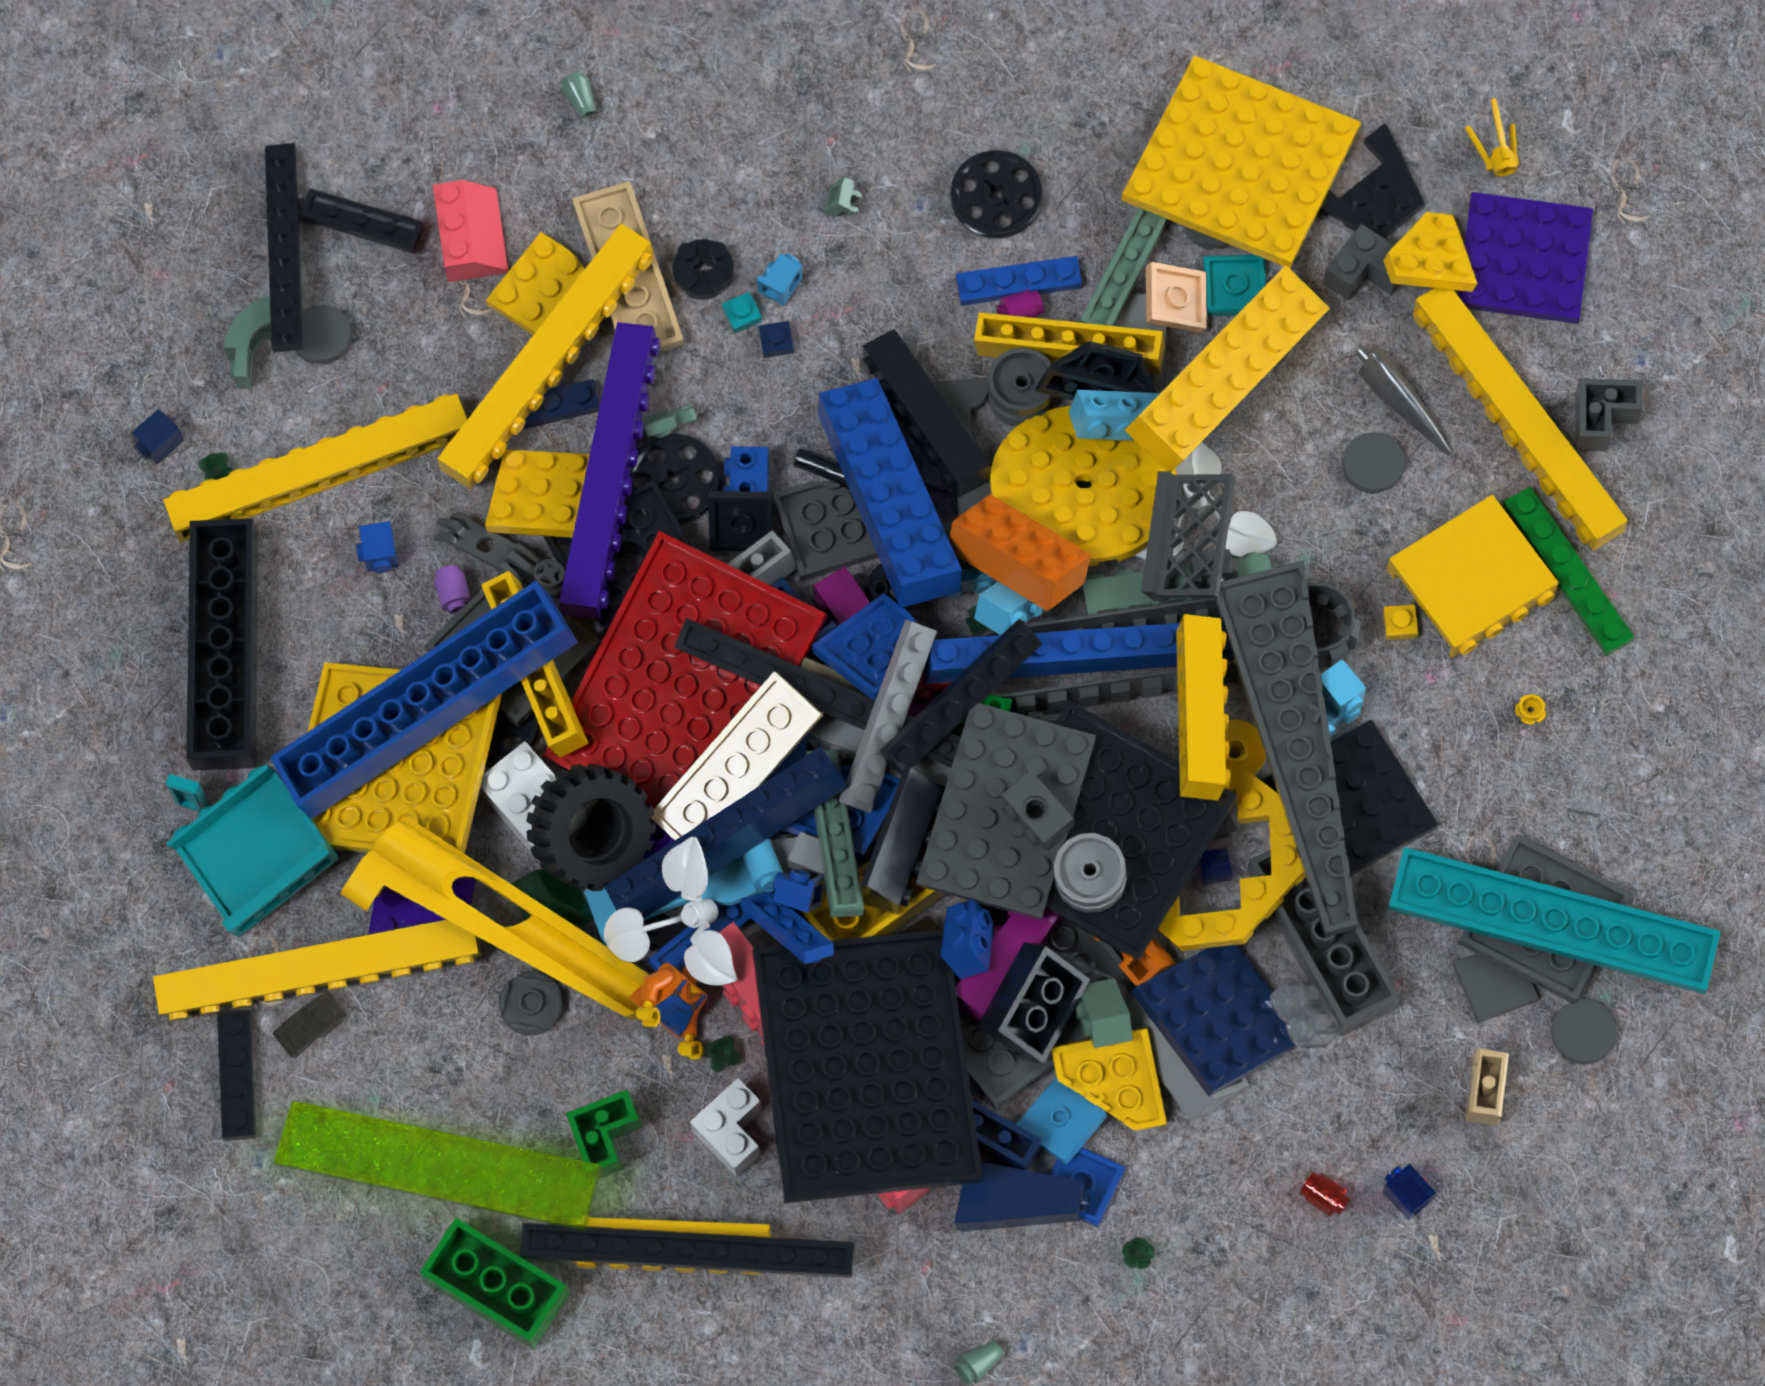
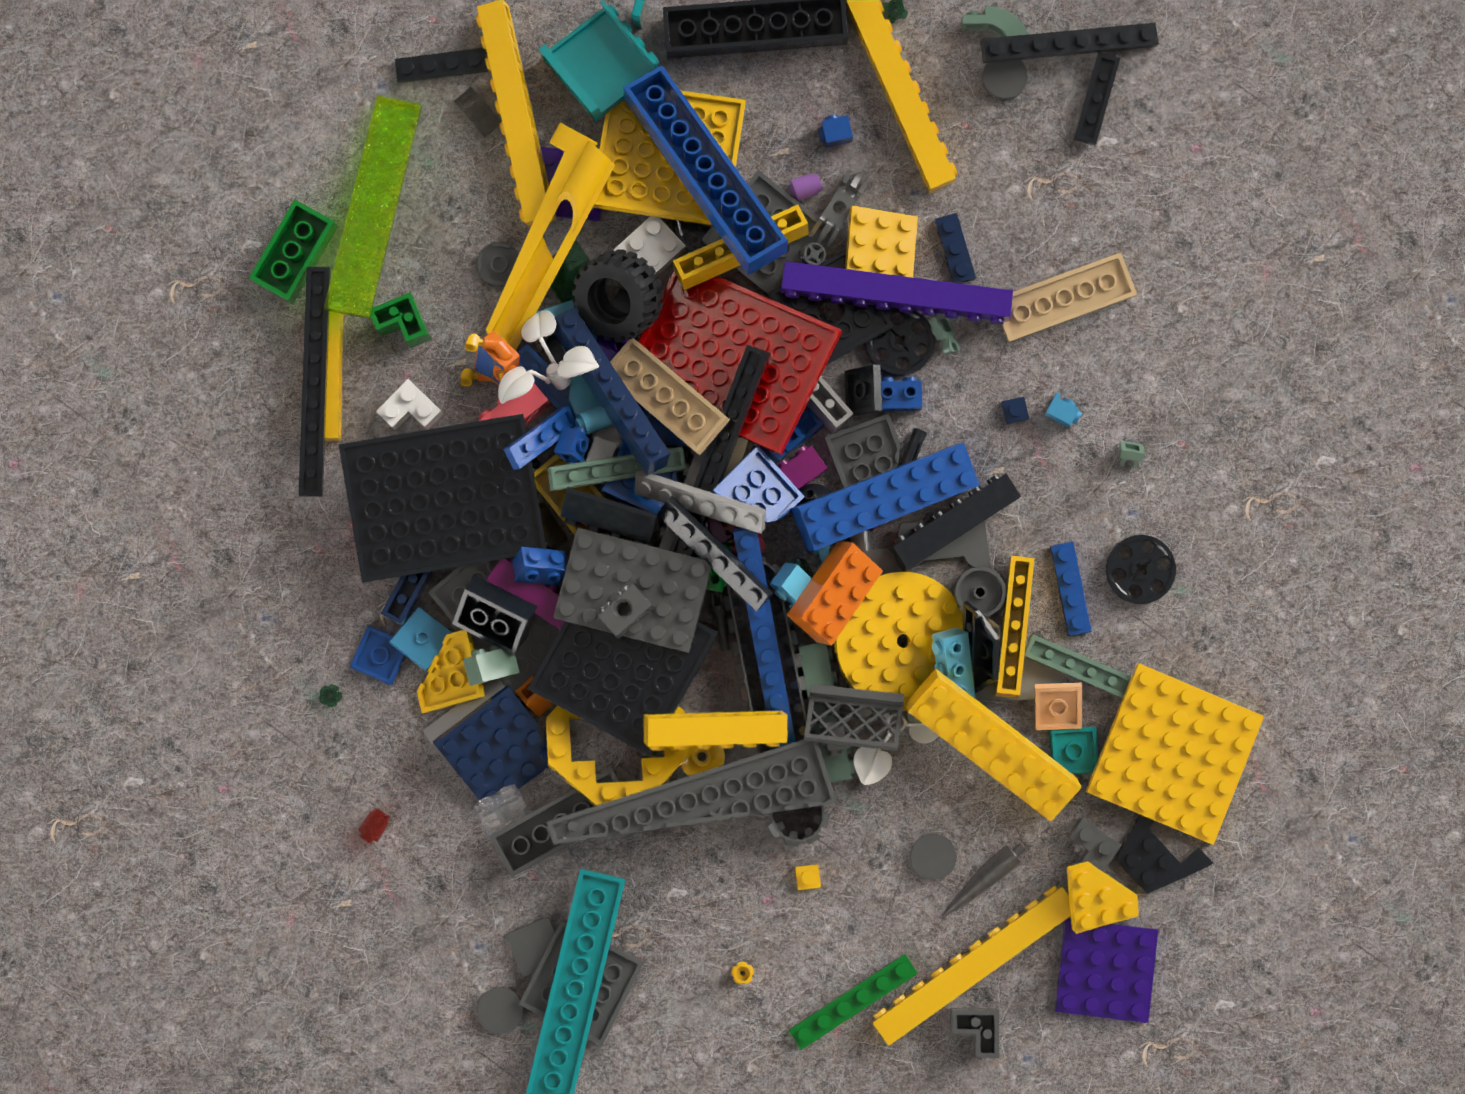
camera: 85 degrees right, 15 degrees up
coral slope [433,180,509,282] -> none
yellow brick [437,223,653,489] -> none
yellow plate [486,232,585,335] -> none
sand green cone [561,71,597,119] -> none
black plate [672,239,734,300] -> none
clear green plate [704,1035,741,1072] -> none
teal plate [721,292,762,334] -> none
sand green cone [953,1340,1004,1386] -> none
dark blue slope [954,1162,1090,1232] -> none
magenta brick [996,289,1044,318] -> none
light grey wheel [1054,833,1126,913] -> none
clear blue piece [1199,847,1233,885] -> none
black plate [1262,719,1438,876] -> none
medium azure brick [1321,659,1366,737] -> none
clear blue brick [1382,1163,1436,1221] -> none
yellow panel [1387,494,1558,658] -> none
yellow plant [1465,98,1520,177] -> none
tan brick [1465,1049,1509,1125] -> none

